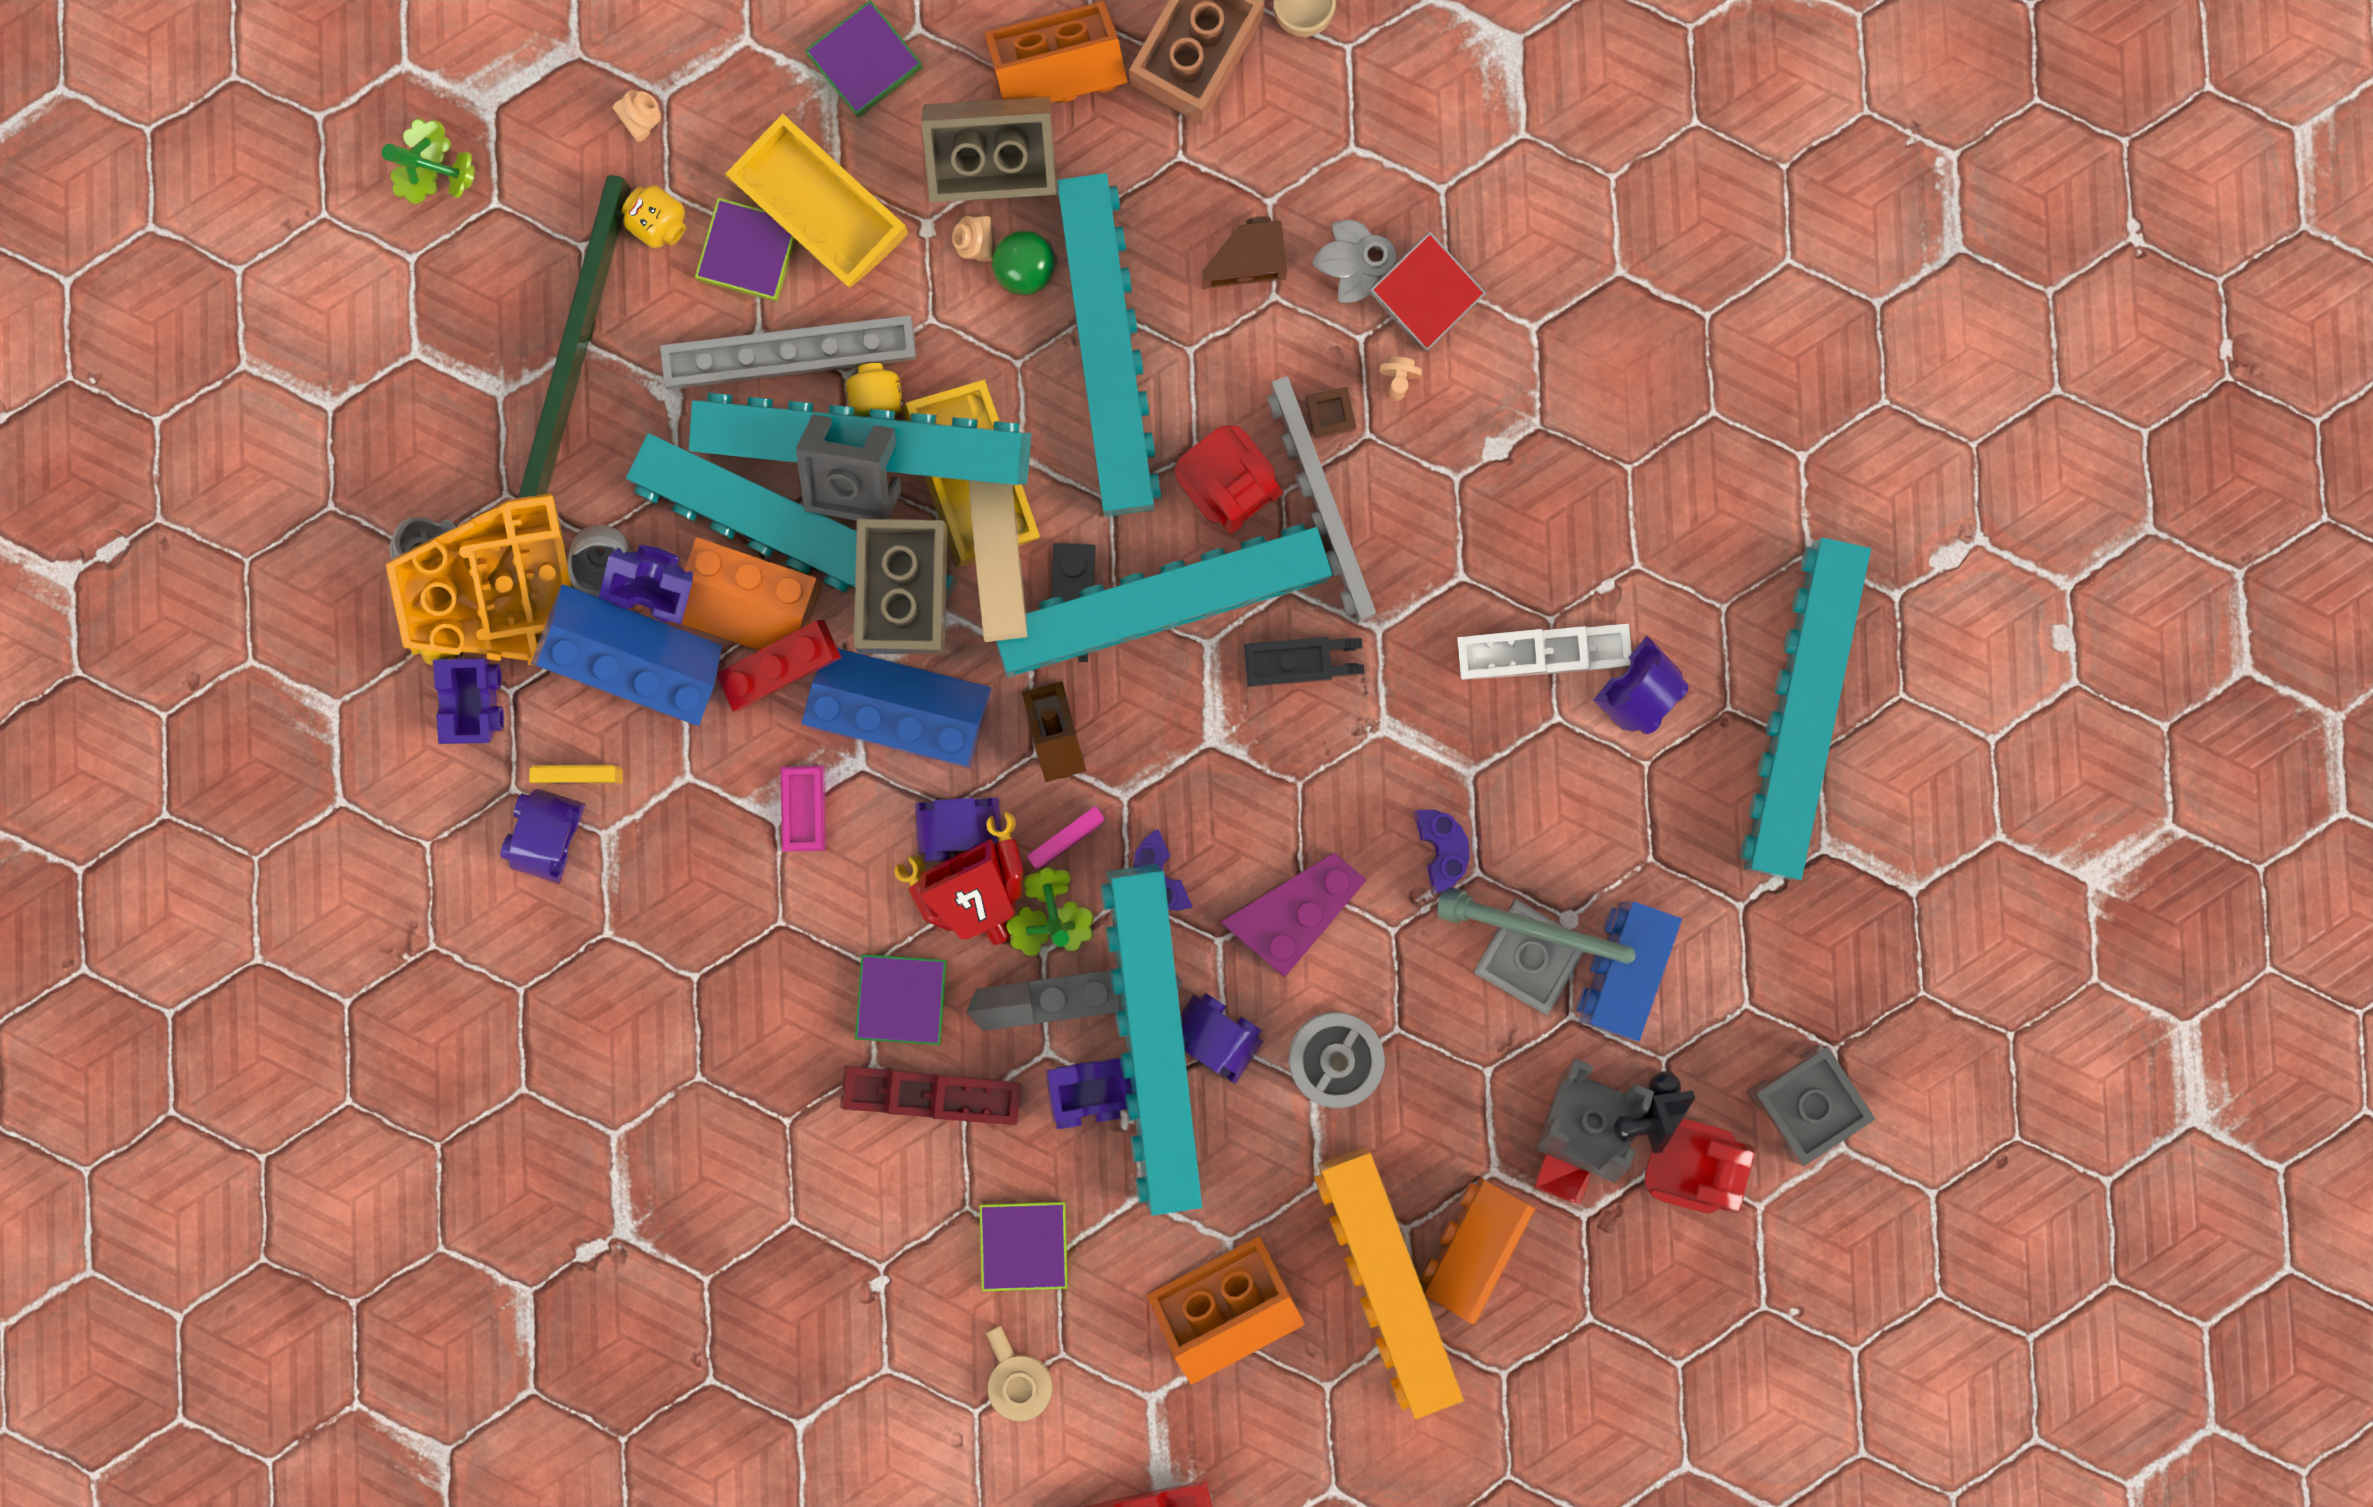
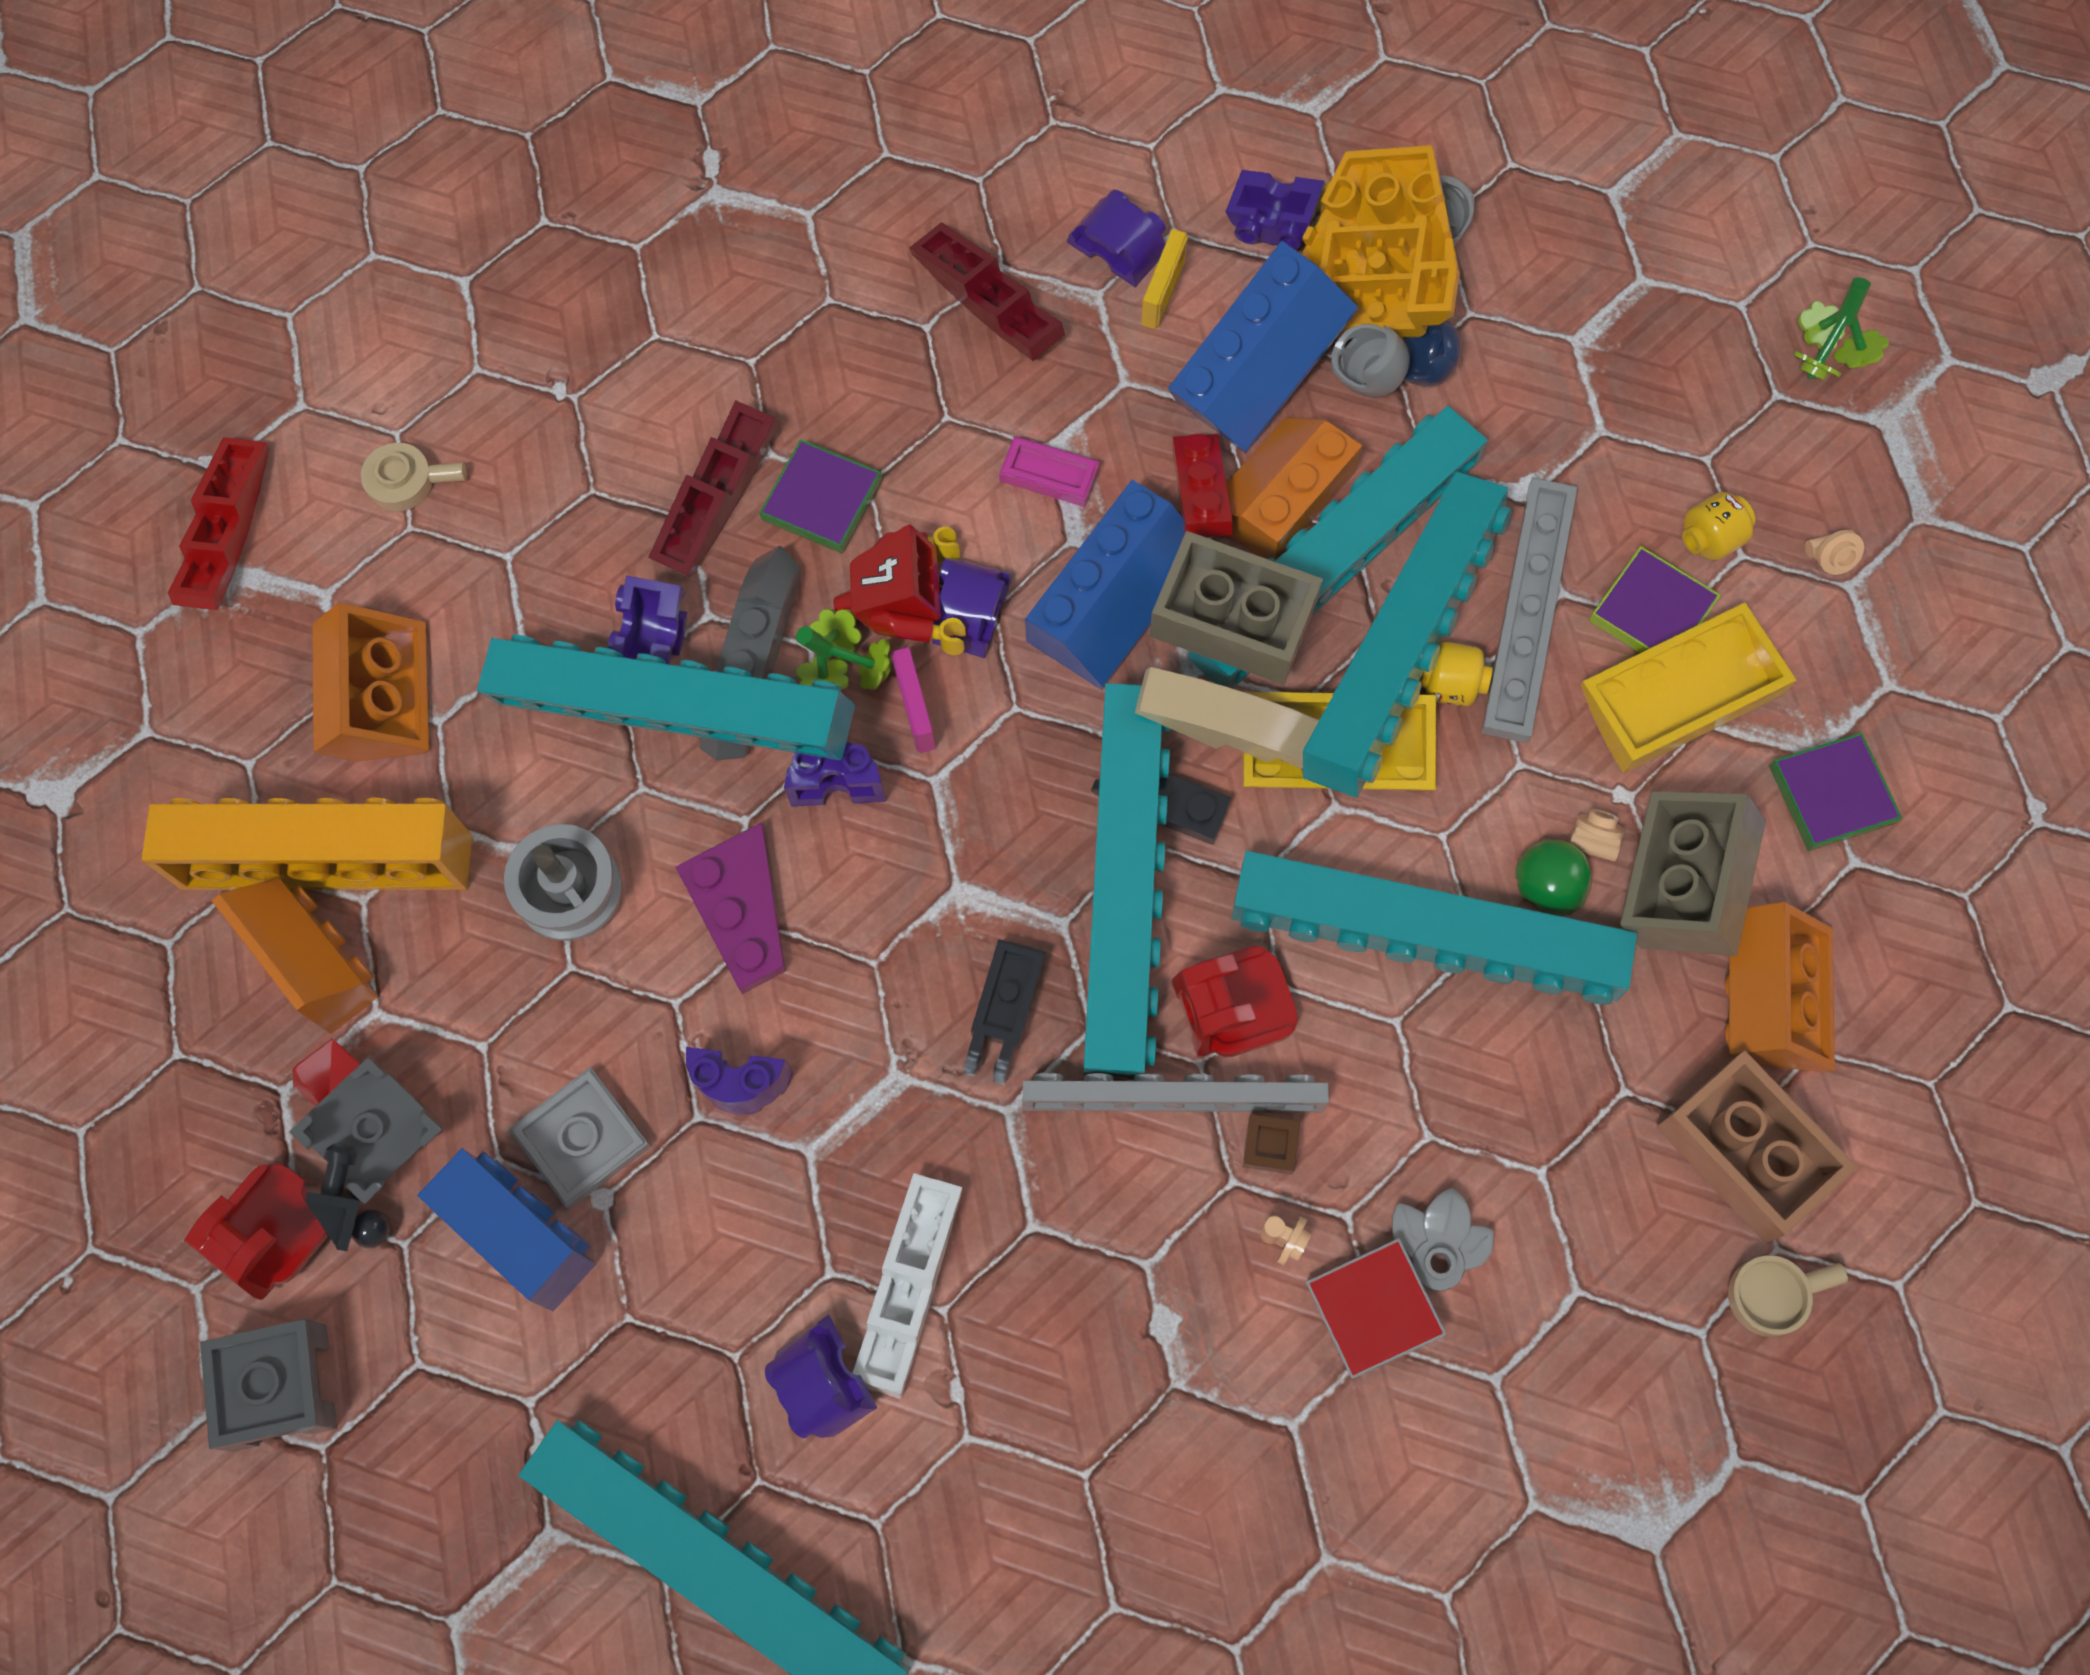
camera: 115 degrees right, 15 degrees down
dark green tile [519,174,631,498] -> none
dark purple cylinder [598,545,693,624] -> none
dark grey panel [796,414,901,520] -> none
dark purple tile [980,1201,1068,1291] -> none
reddish brown slope [1022,681,1086,782] -> none
dark purple cylinder [1180,993,1264,1084] -> none
reddish brown slope [1202,216,1287,289] -> none
sand green piece [1437,887,1635,964] -> none
none -> dark red slope [909,222,1065,361]
none -> dark blue hair [1403,320,1462,387]

